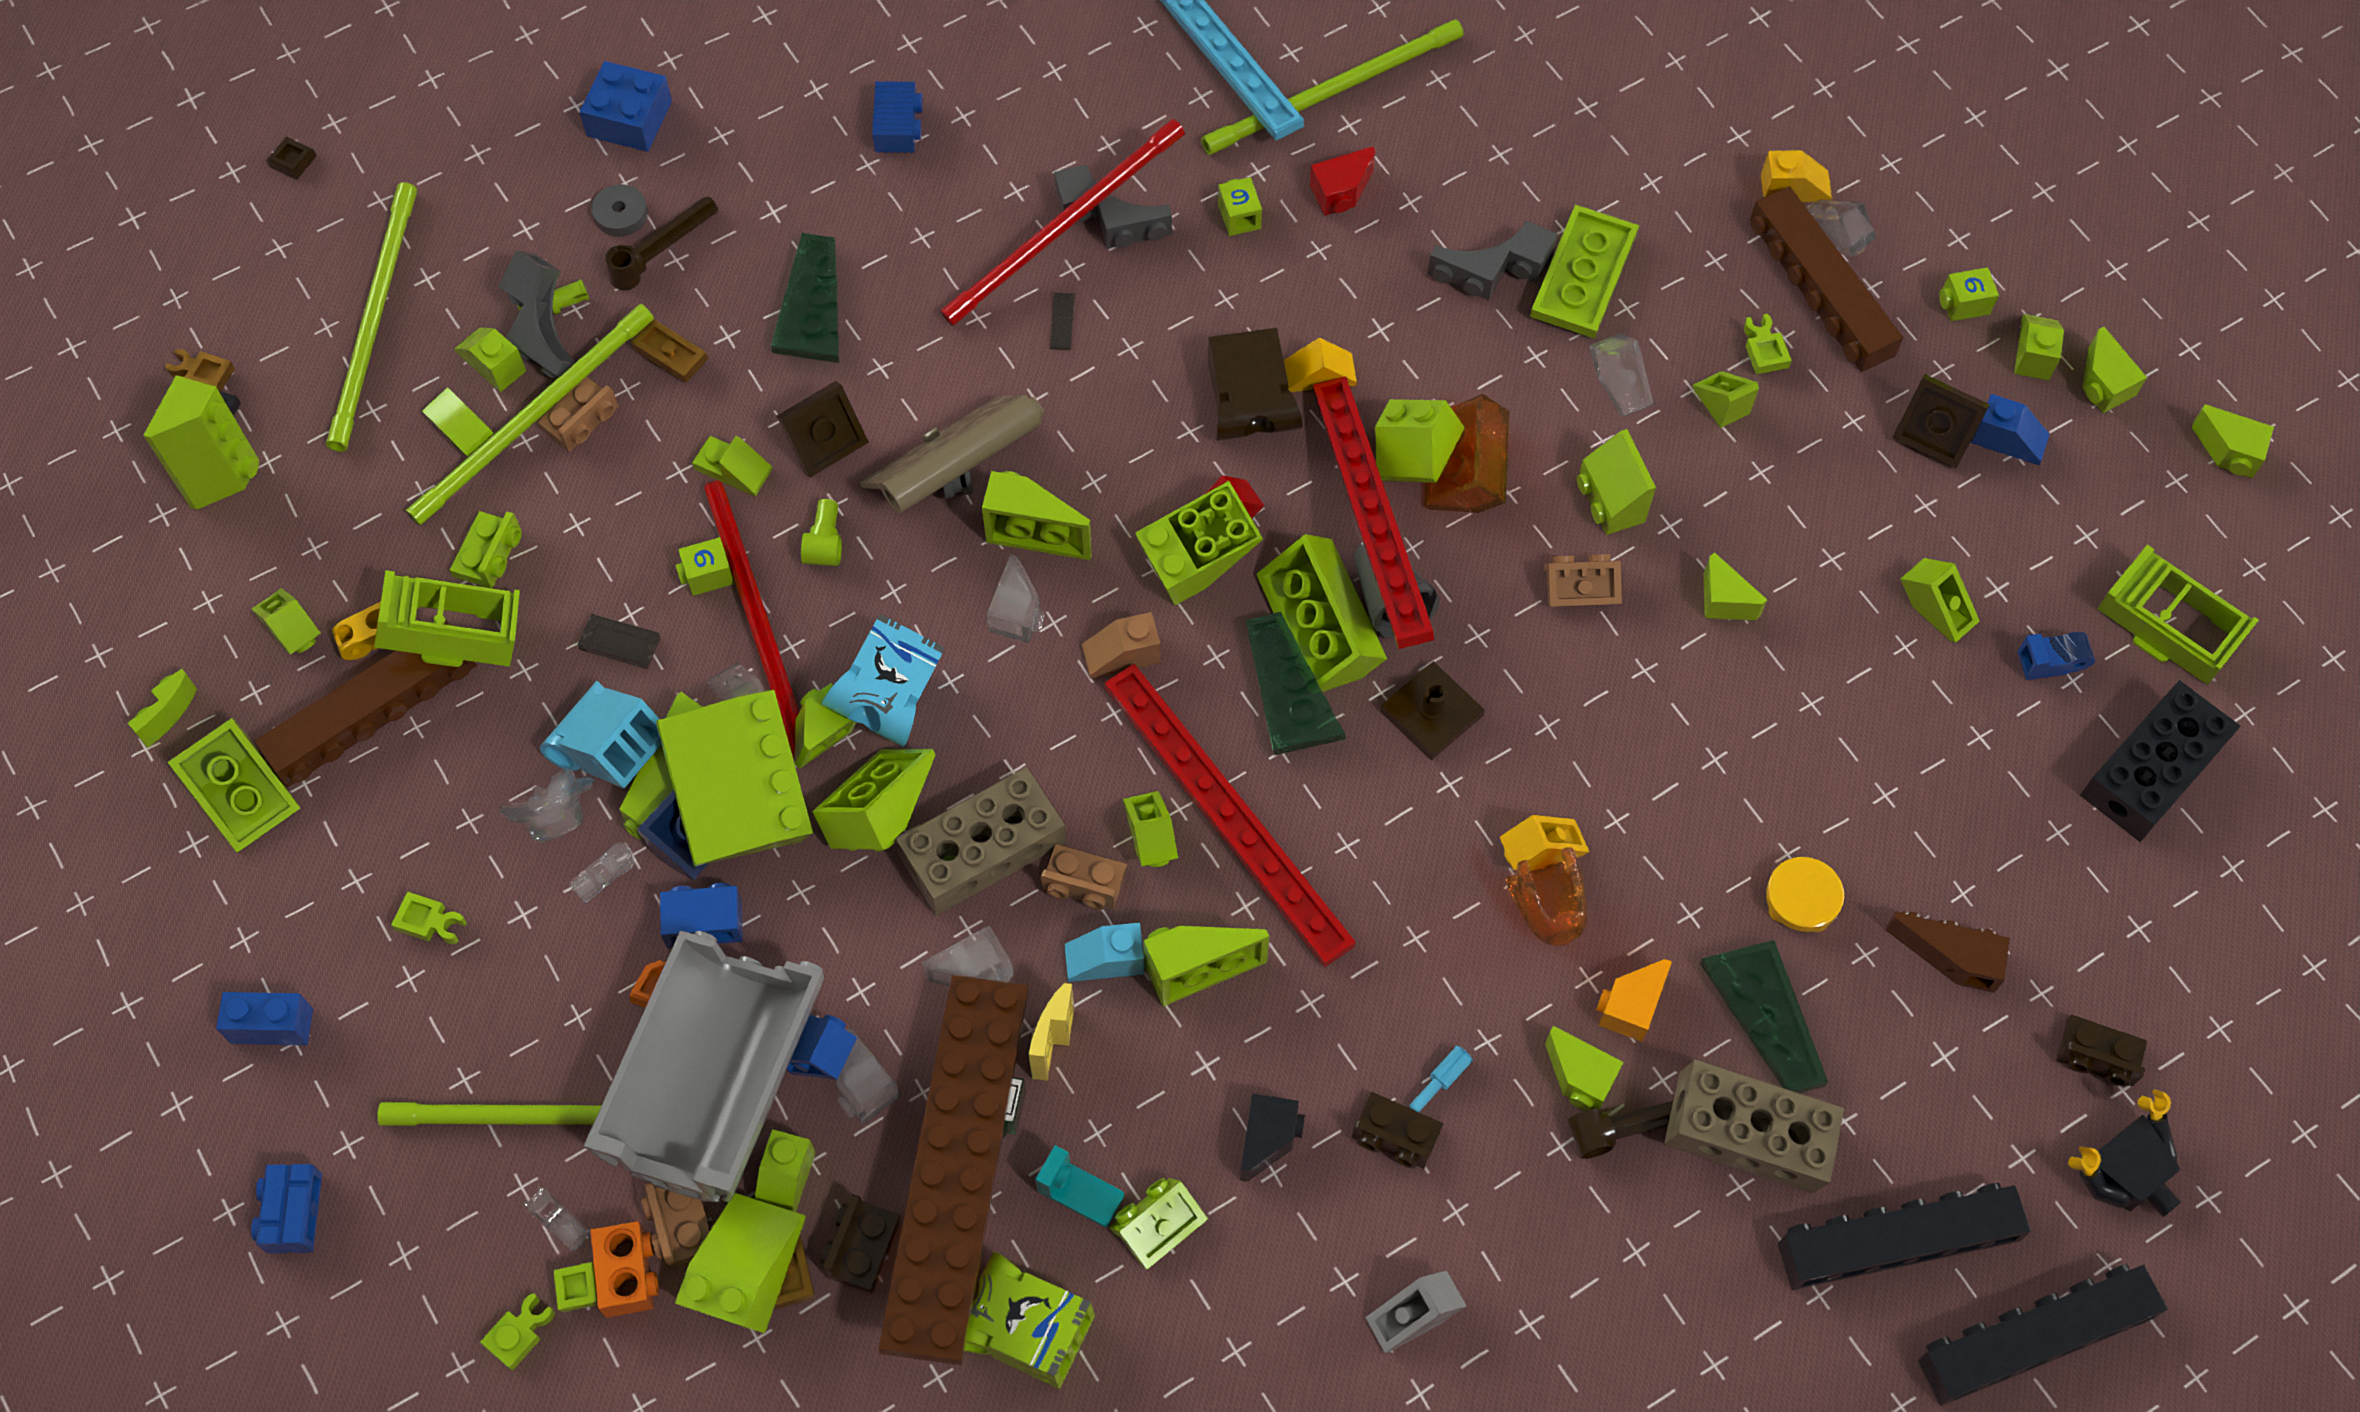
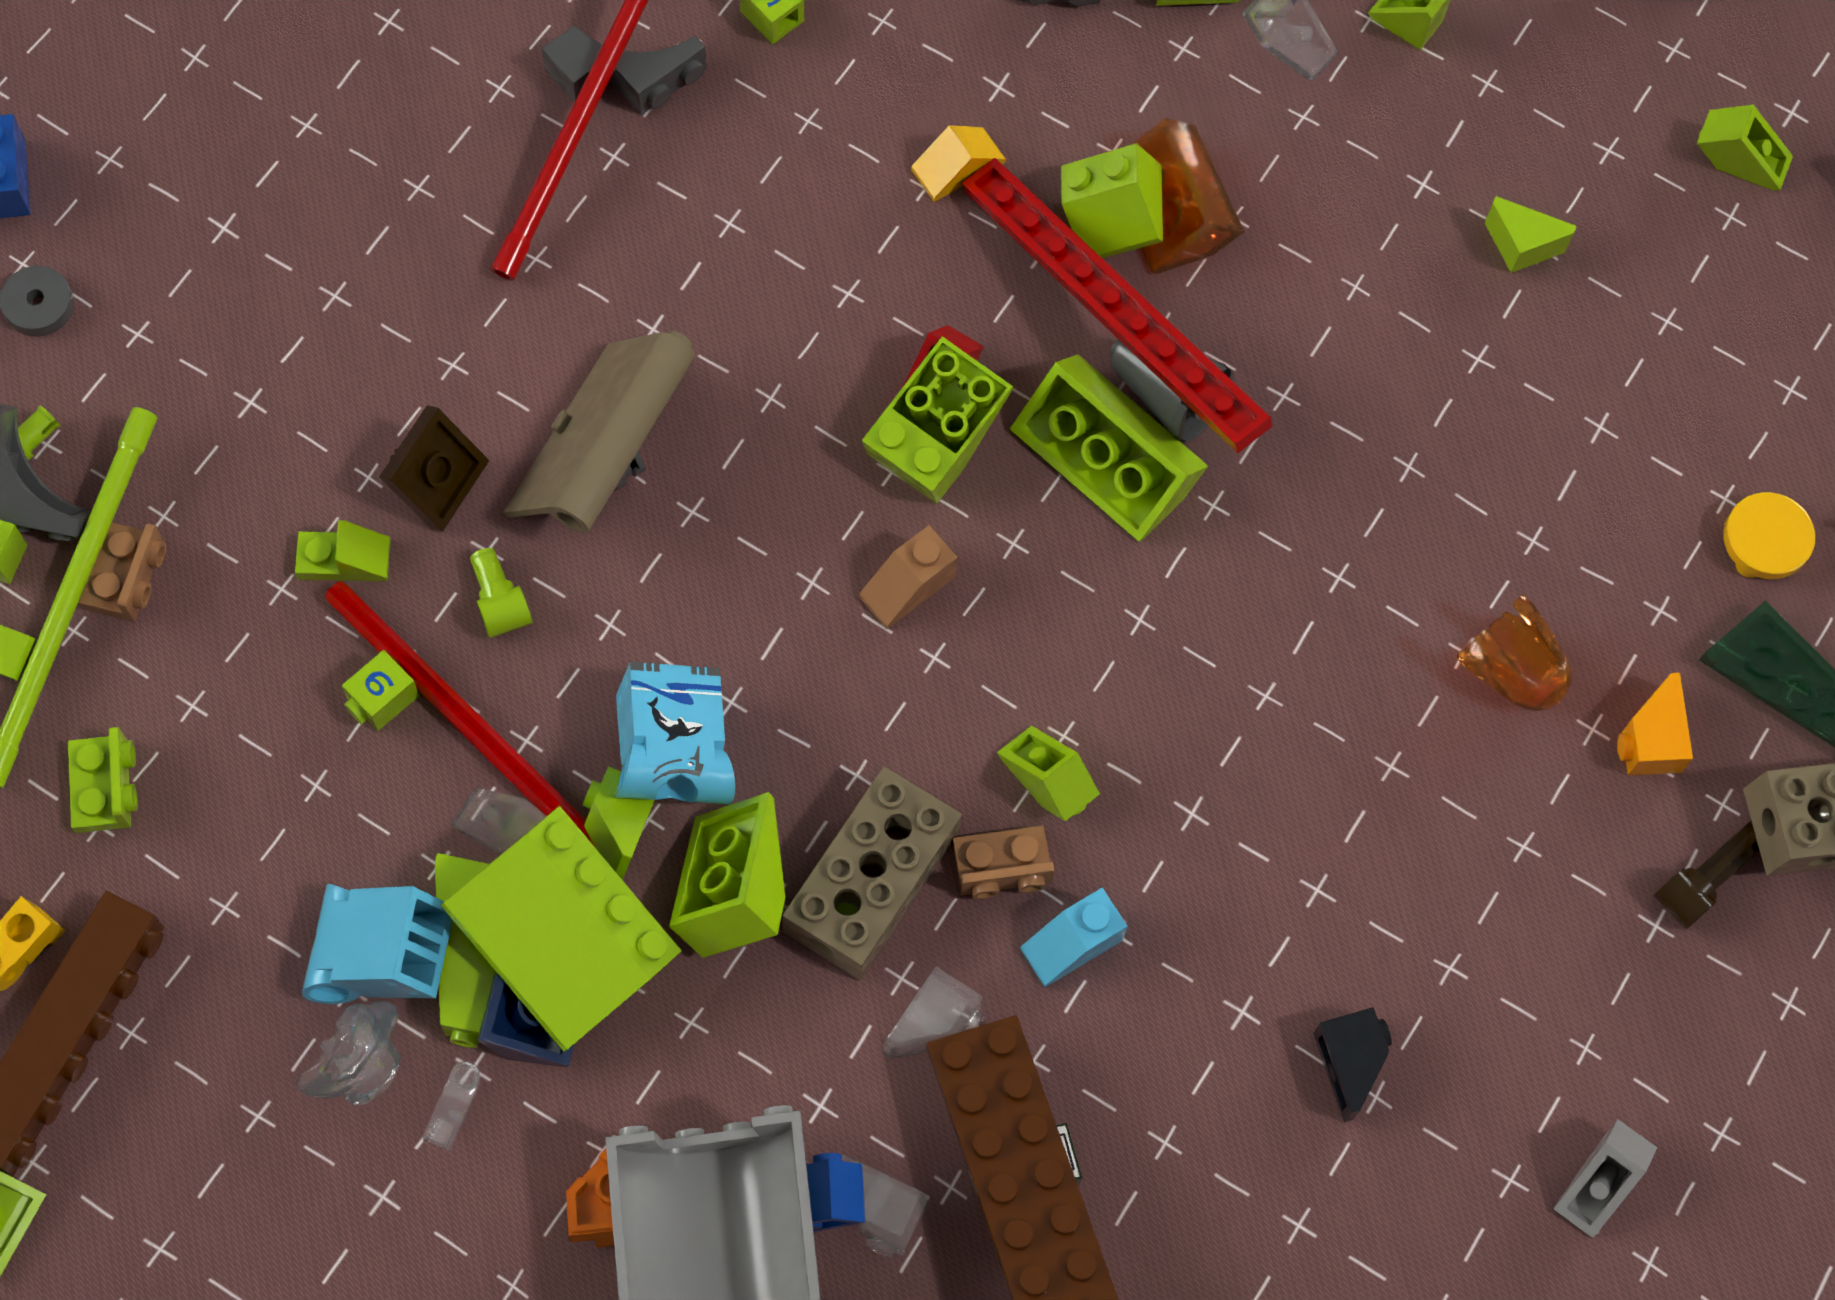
camera: 30 degrees left, 5 degrees up
lime piece [374,570,520,667] -> none
lime plate [391,891,467,944] -> none
clear smoke tile [578,614,661,669] -> none
dark brown axle [605,197,718,290] -> none
pearl gold plate [631,319,708,383] -> none
blue brick [660,883,743,948] -> none
clear green wing [771,233,840,363] -> none
blue brick [872,81,923,153] -> none
lime slope [982,471,1092,560] -> none
clear slope [986,554,1045,643] -> none
light yellow slope [1029,983,1074,1081] -> none
teal bracket [1035,1145,1124,1228] -> none
clear smoke window [1050,293,1075,350] -> none
red plate [1105,664,1356,968] -> none
lime bracket [1110,1178,1208,1270] -> none
lime slope [1144,926,1269,1007] -> none
dark brown piece [1208,328,1303,441] -> none
clear green wing [1246,612,1346,755] -> none
dark brown bracket [1352,1091,1444,1169] -> none
dark brown tile [1380,661,1485,760] -> none
medium azure axle [1410,1045,1473,1112] -> none
yellow slope [1500,815,1590,872] -> none
medium nougat bracket [1544,554,1622,607] -> none
lime slope [1545,1026,1624,1111] -> none
lime slope [1577,429,1656,535] -> none

